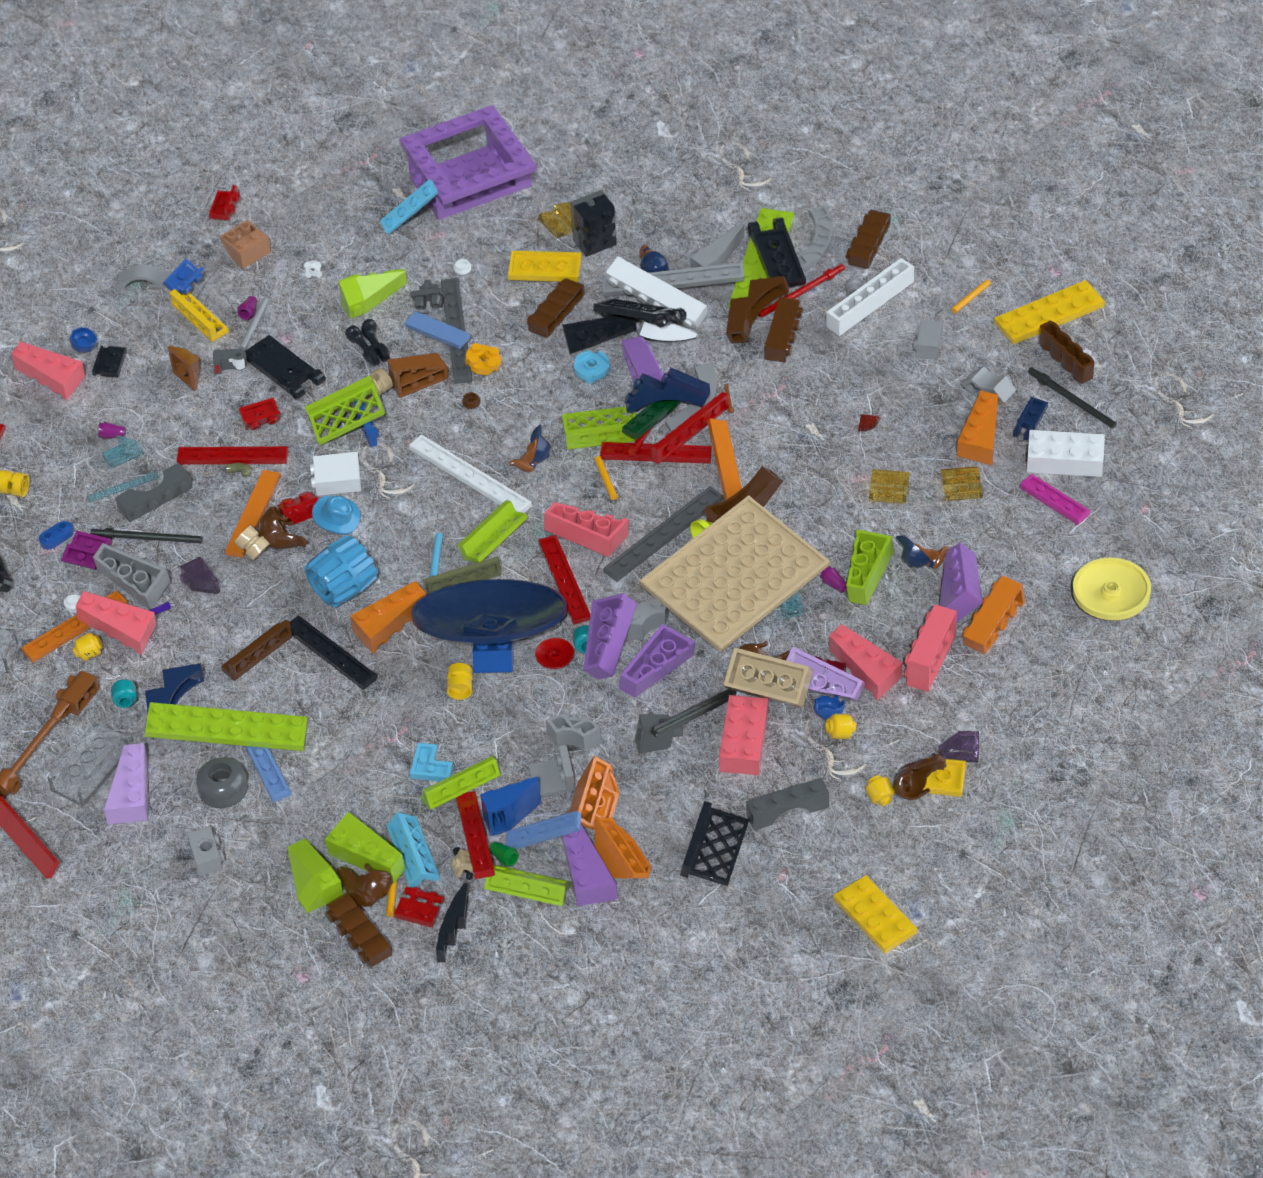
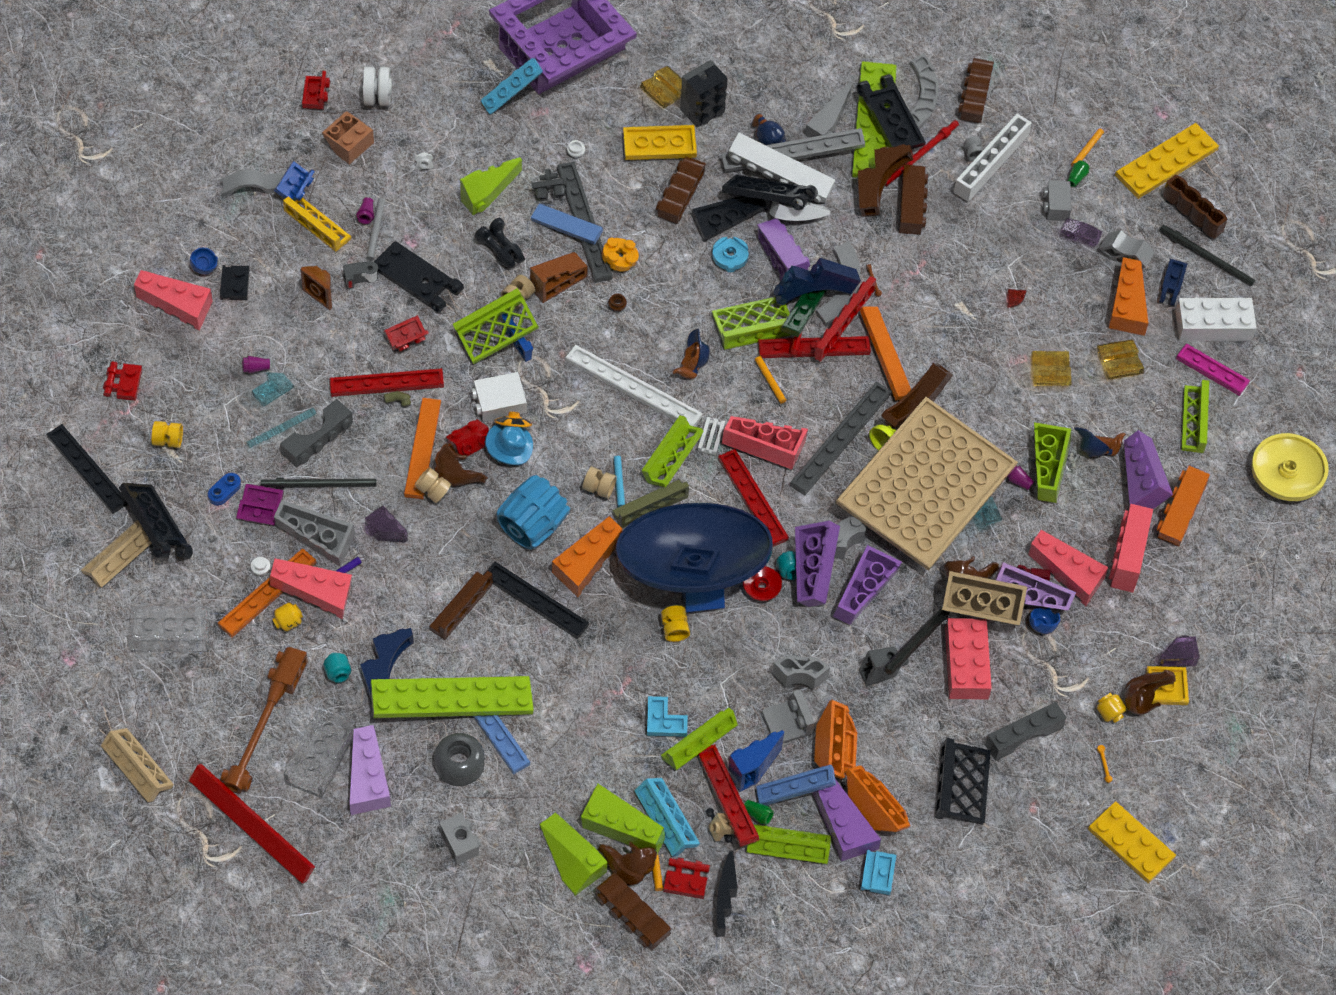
camera: 15 degrees left, 10 degrees up
yellow head [825,713,856,739] -> none
none -> white wheel [363,66,392,106]
none -> light orange dish [494,412,532,427]
none -> tan wheel [582,466,617,499]
none -> white tile [698,417,725,455]
none -> medium azure plate [861,850,896,895]
none -> clear purple slope [1061,218,1102,247]
none -> green cone [1067,160,1090,188]
none -> light orange hinge [1097,745,1113,783]
none -> lime fence [1181,380,1209,453]

